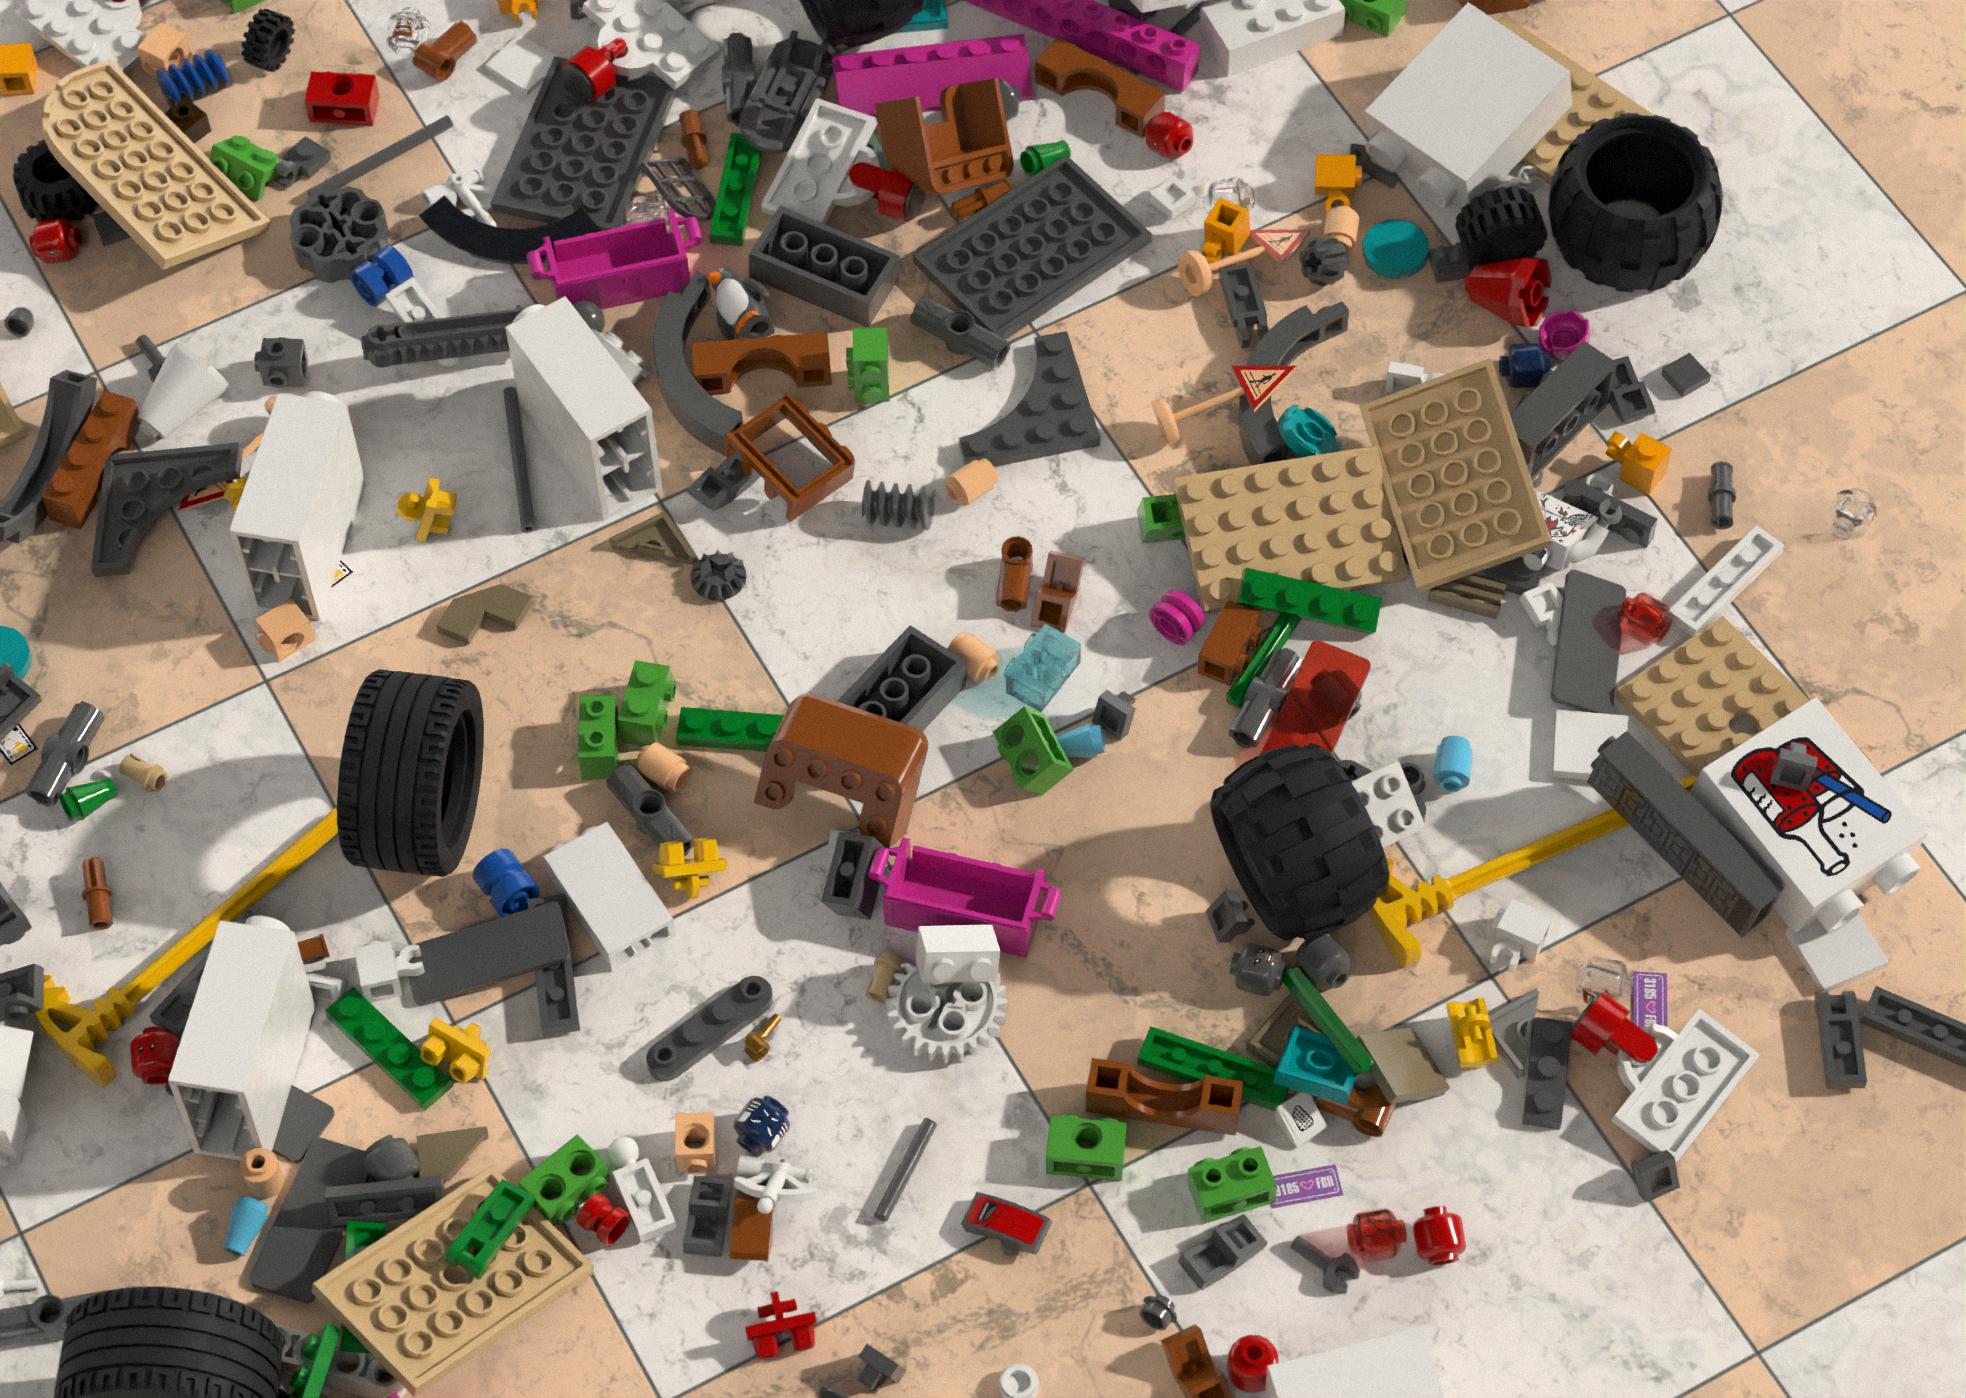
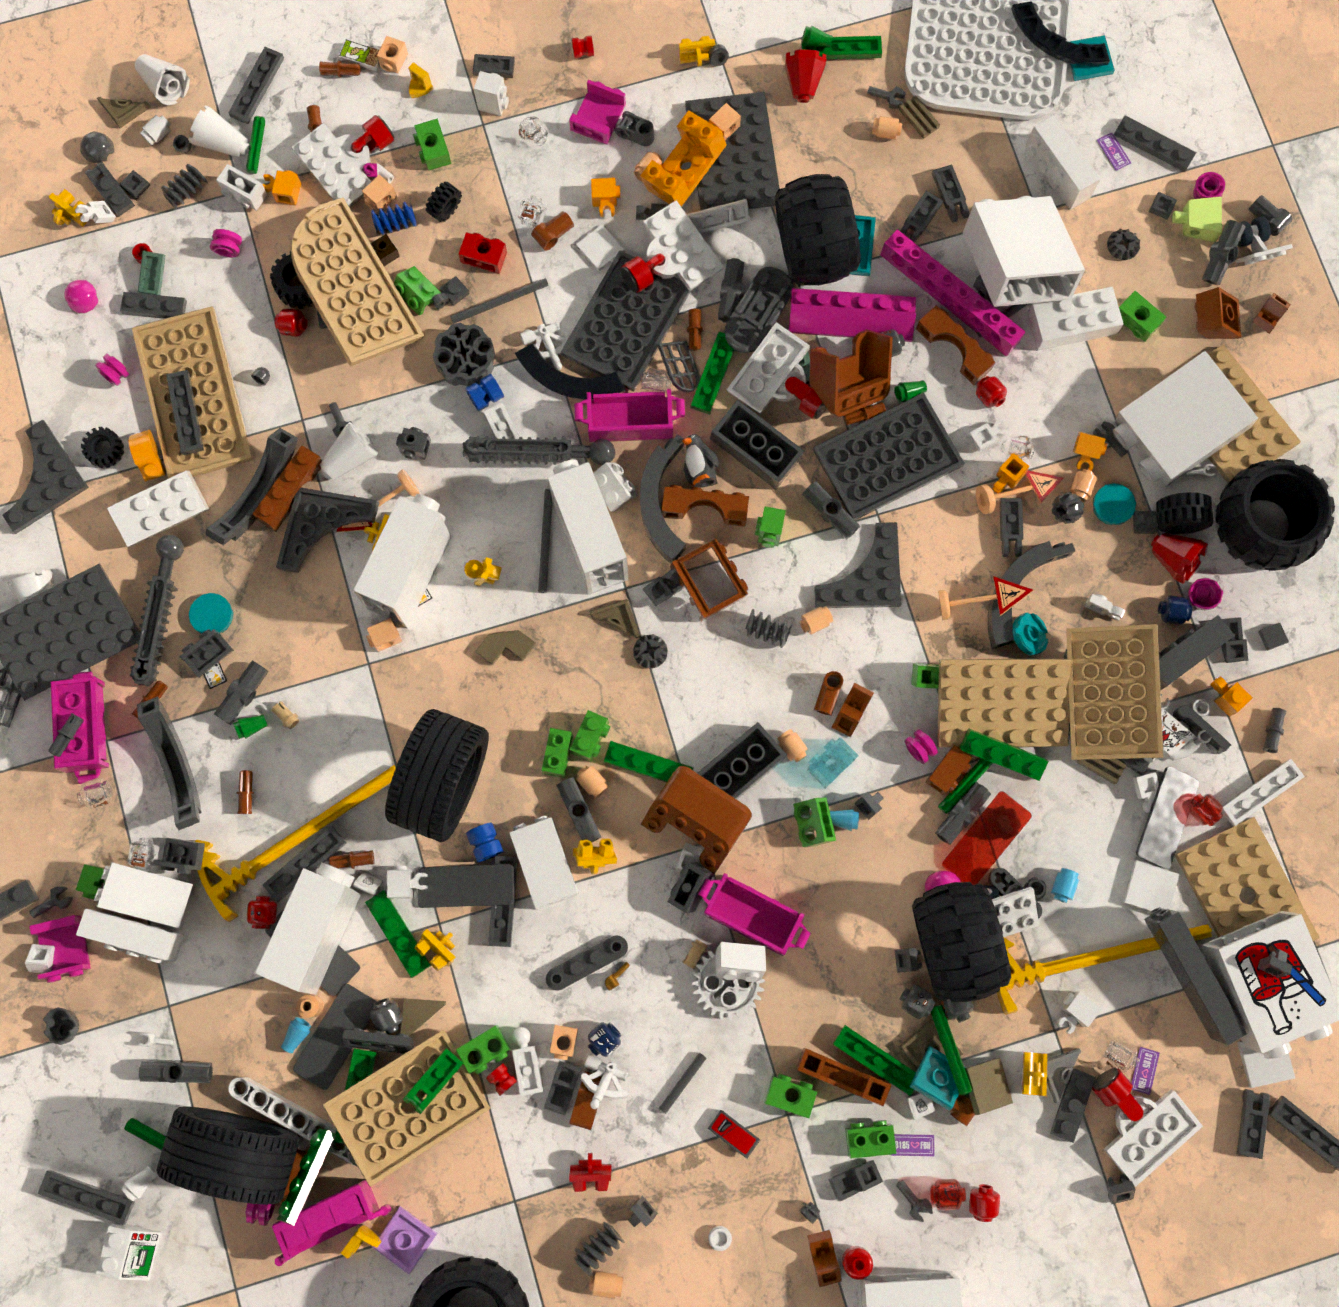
camera: 10 degrees right, 20 degrees up
none -> arm [363,163,394,184]

